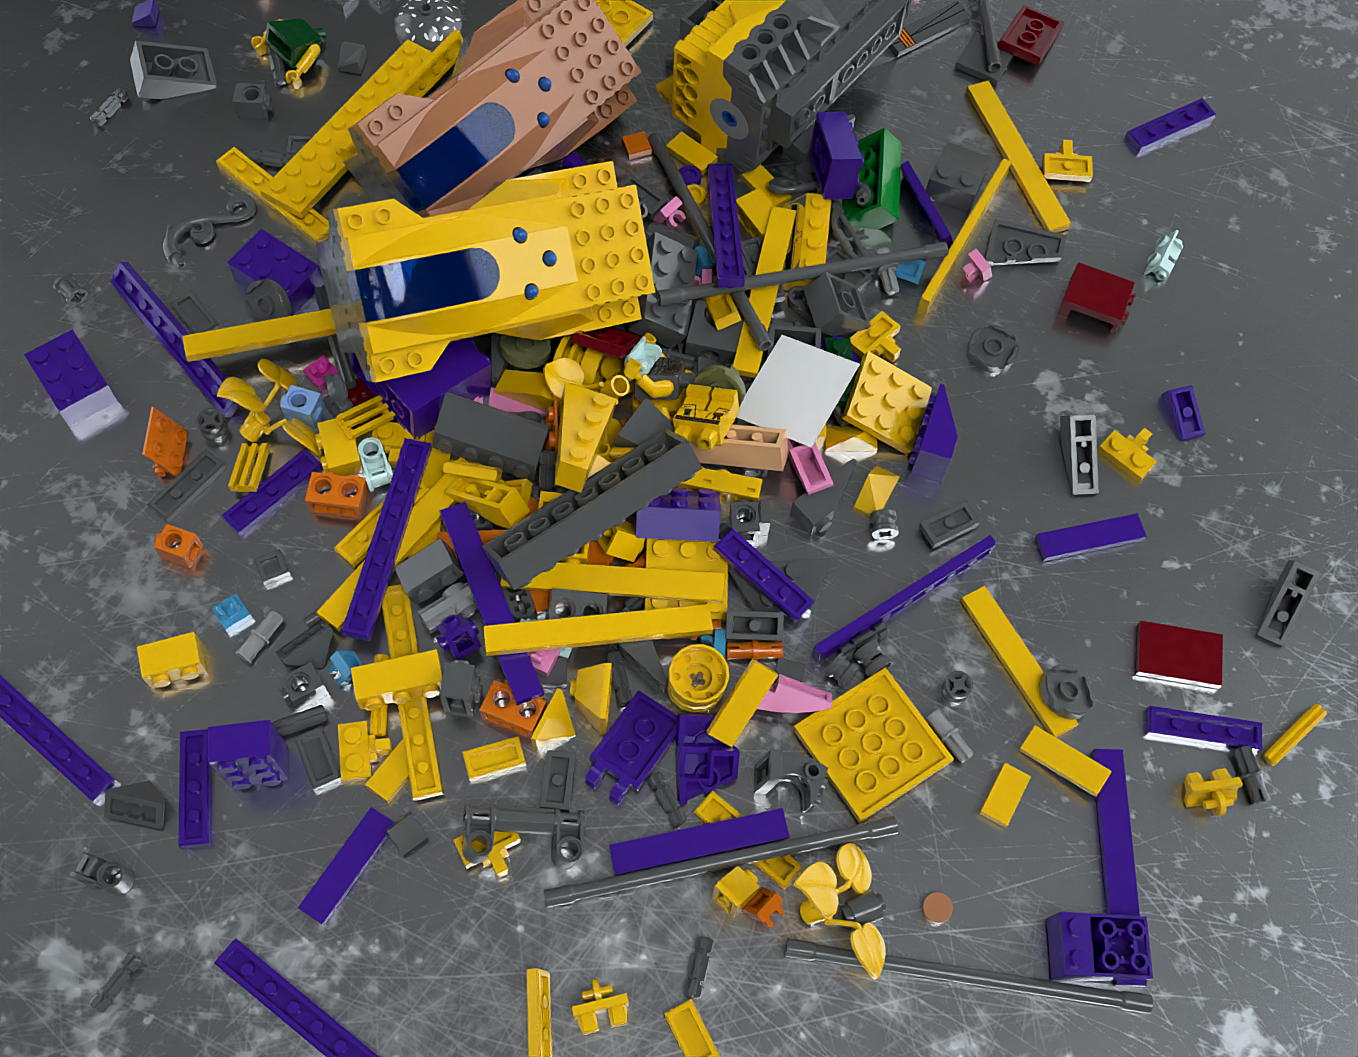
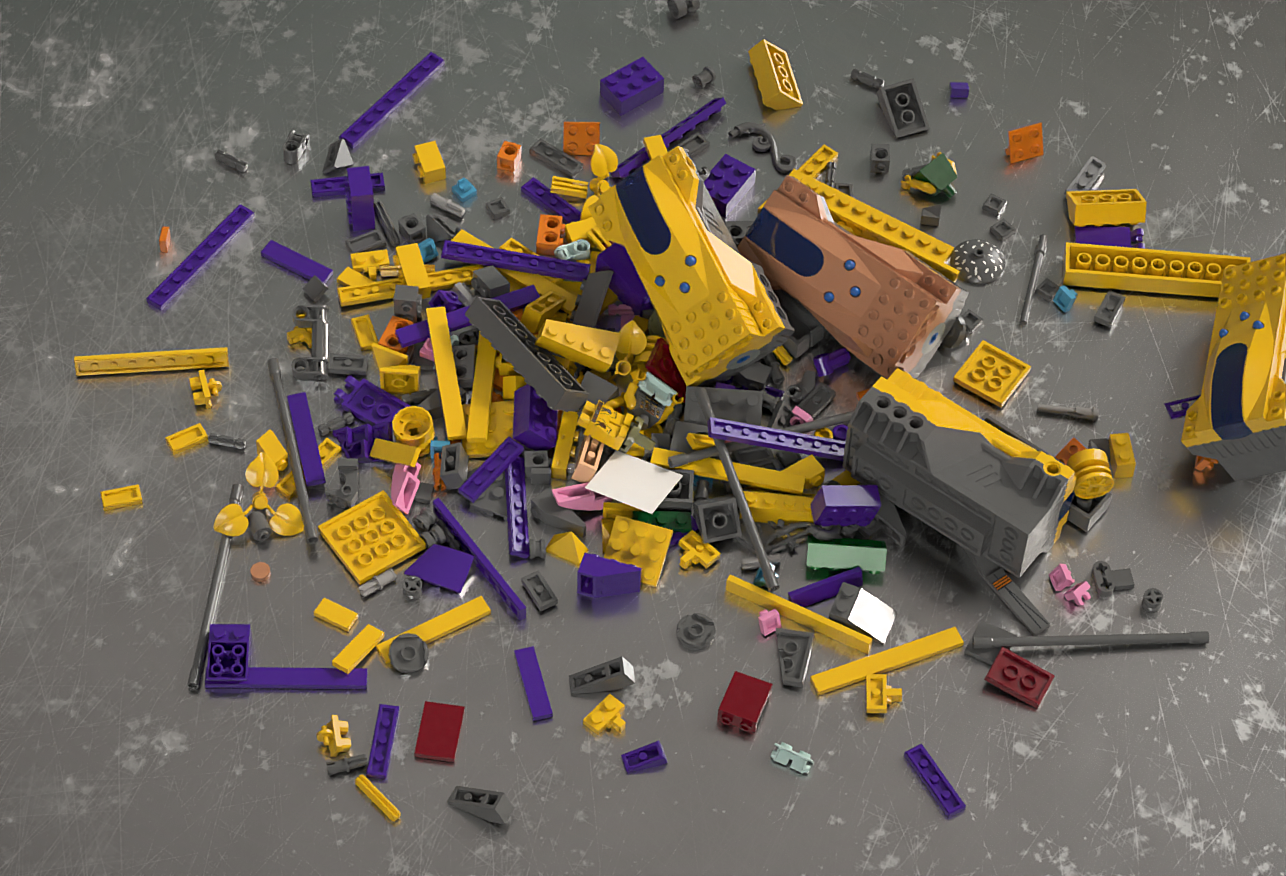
camera: 90 degrees right, 10 degrees down
yellow tile [443,460,503,481] -> none
none -> dark purple slope [403,544,474,594]
none -> dark purple tile [505,457,530,559]
none -> yellow slope [748,39,803,110]

